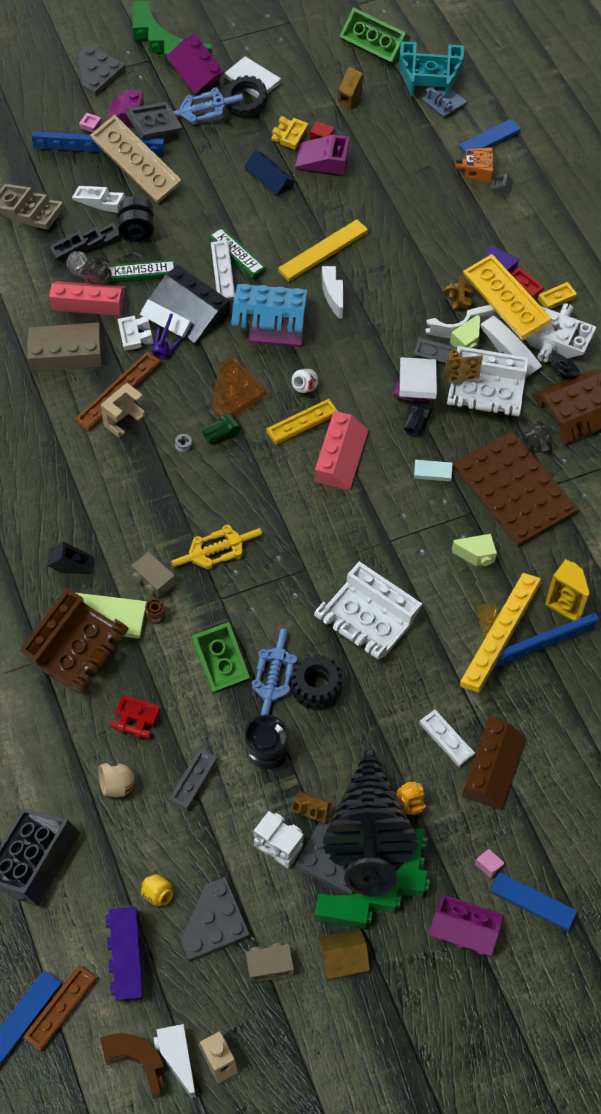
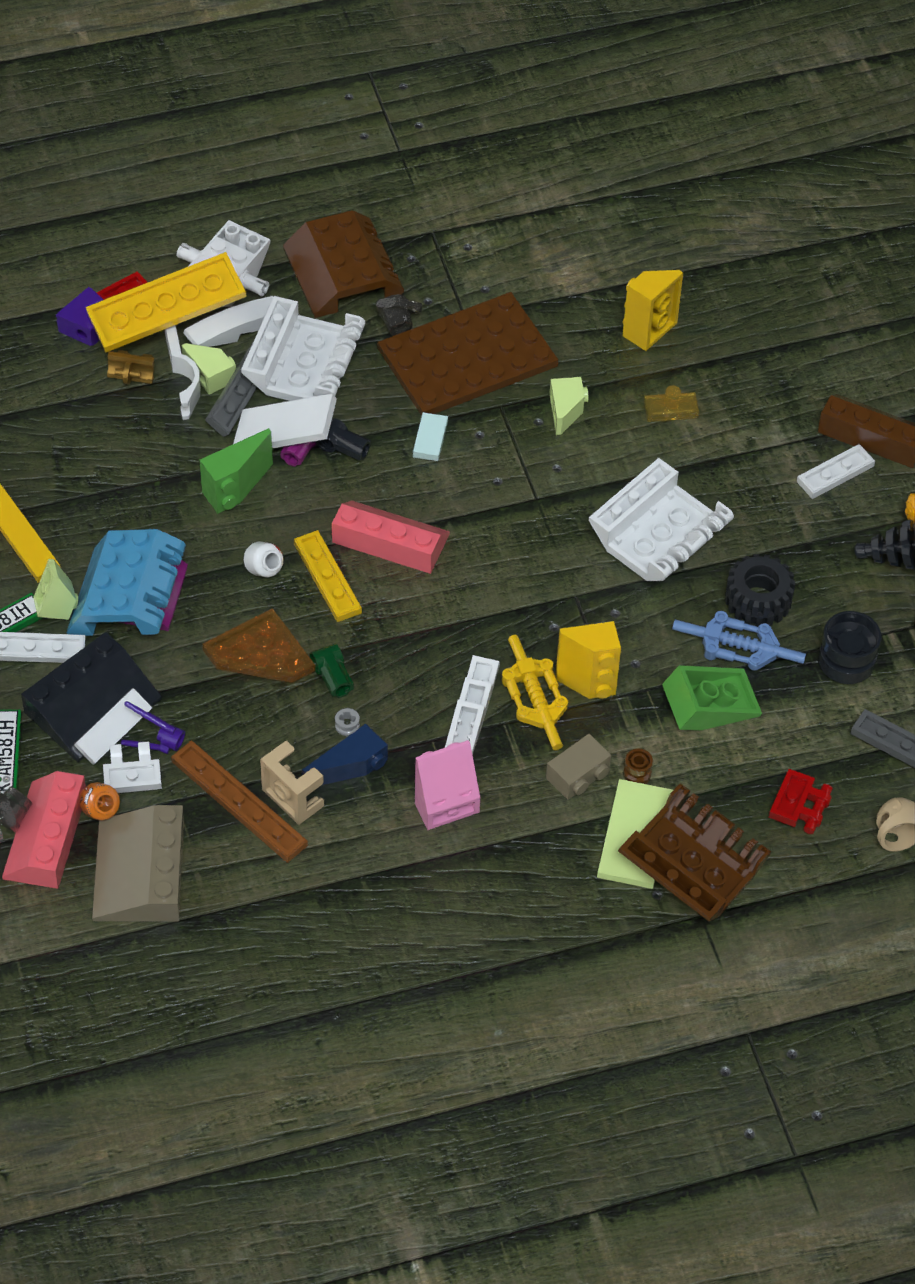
camera: 85 degrees left, 5 degrees down
black slope [47,542,93,574] -> none
white slope [322,266,343,318] -> none
pearl gold hinge [443,349,483,382] -> none
yellow plate [460,573,541,693] -> none
blue tile [493,612,599,668] -> none
yellow plate [538,282,577,309] -> none
black dish [548,353,579,377] -> none
none -> yellowish green slope [33,559,78,620]
none -> orange head [80,782,120,821]
none -> bright green slope [200,428,273,514]
none -> dark blue slope [302,724,388,785]
none -> bright pink slope [415,740,480,830]
none -> white slope [445,655,500,755]
none -> yellow slope [556,621,621,699]

